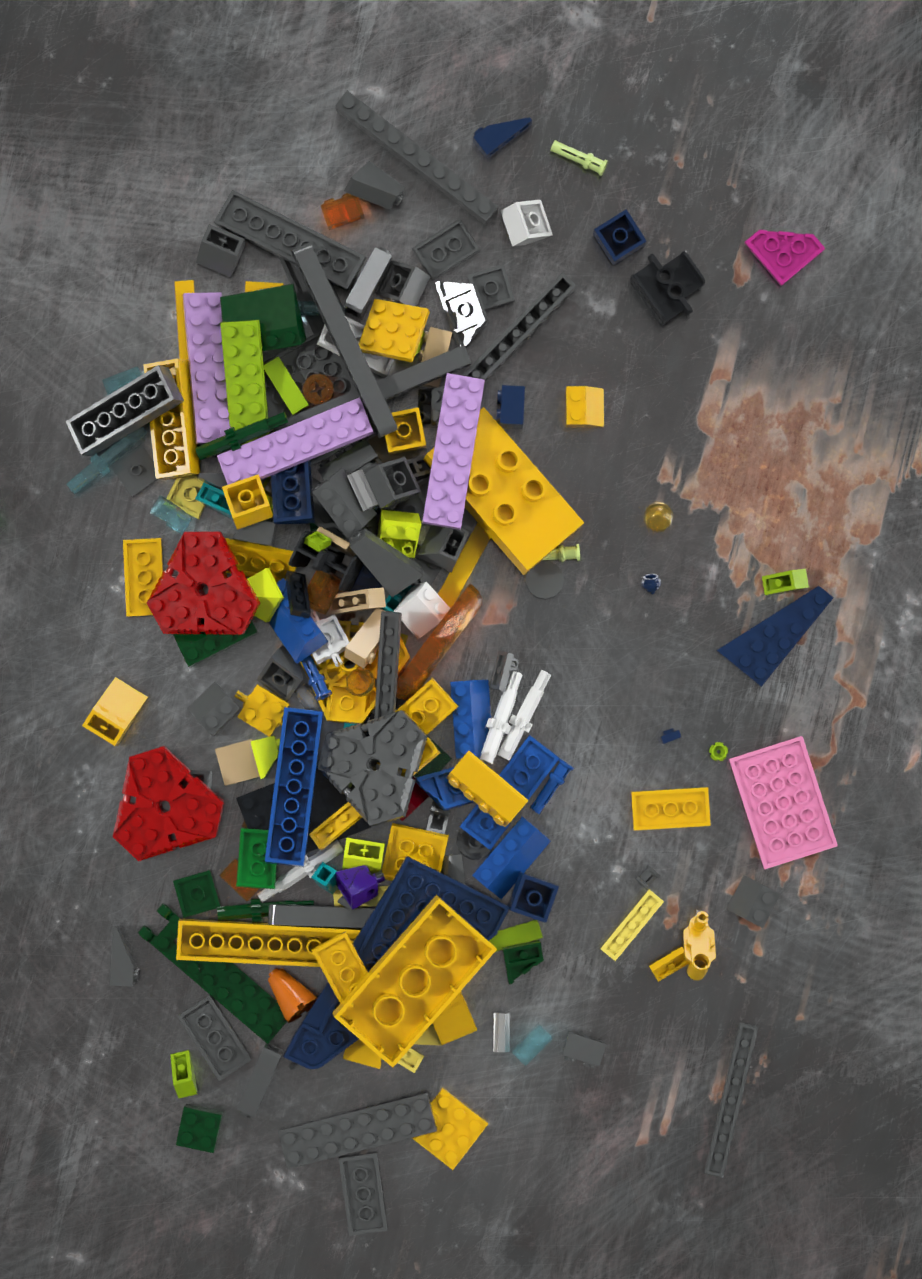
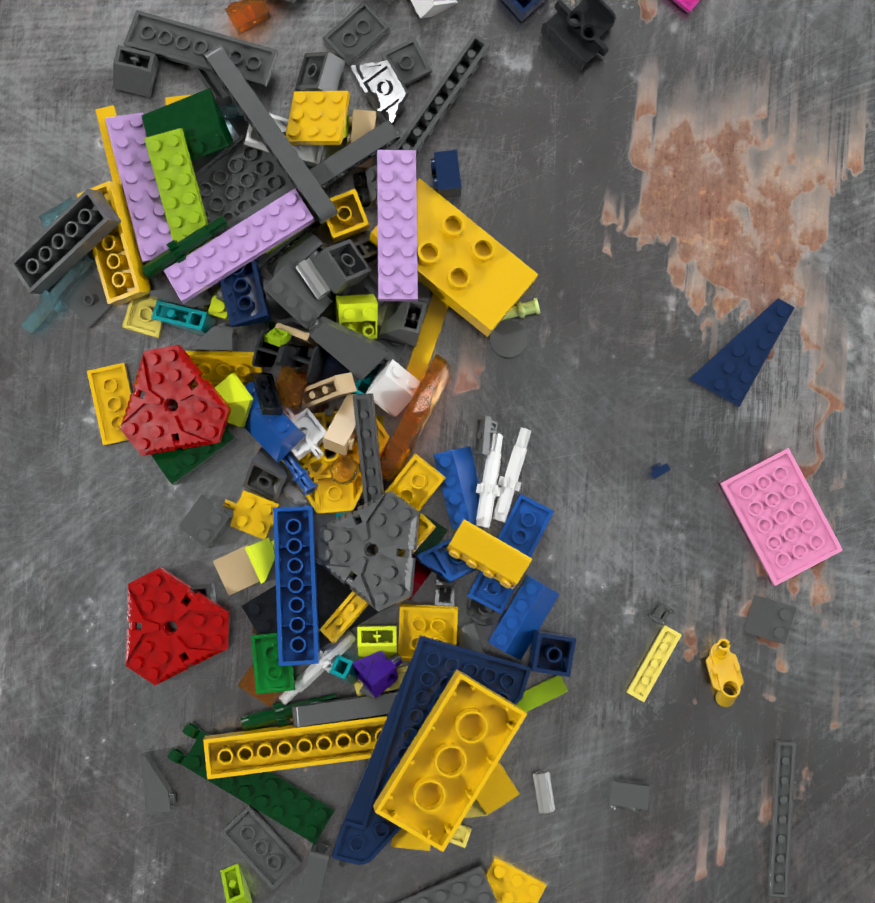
camera: 10 degrees left, 0 degrees up
yellow slope [82,677,148,746] -> none
clear light blue slope [150,495,192,534] -> none
dark green plate [173,870,221,918] -> none
yellow brick [222,474,273,530] -> none
lime tile [264,356,309,416] -> none
orange cone [268,968,317,1023] -> none
clear orange gear [303,374,334,405] -> none
yellow tile [311,931,368,1004] -> none
slope [344,247,393,320] -> none
dark green wing [502,940,544,984] -> none
clear light blue brick [511,1022,553,1066] -> none
blue pin [530,759,574,814] -> none
yellow slope [565,386,604,427] -> none
yellow plate [631,787,711,830] -> none
dark blue plate [642,574,661,595] -> none
clear yellow hair [644,501,673,531] -> none
yellow plate [649,947,690,982] -> none
lime plate [709,742,728,761] -> none
lime slope [762,569,809,595] -> none

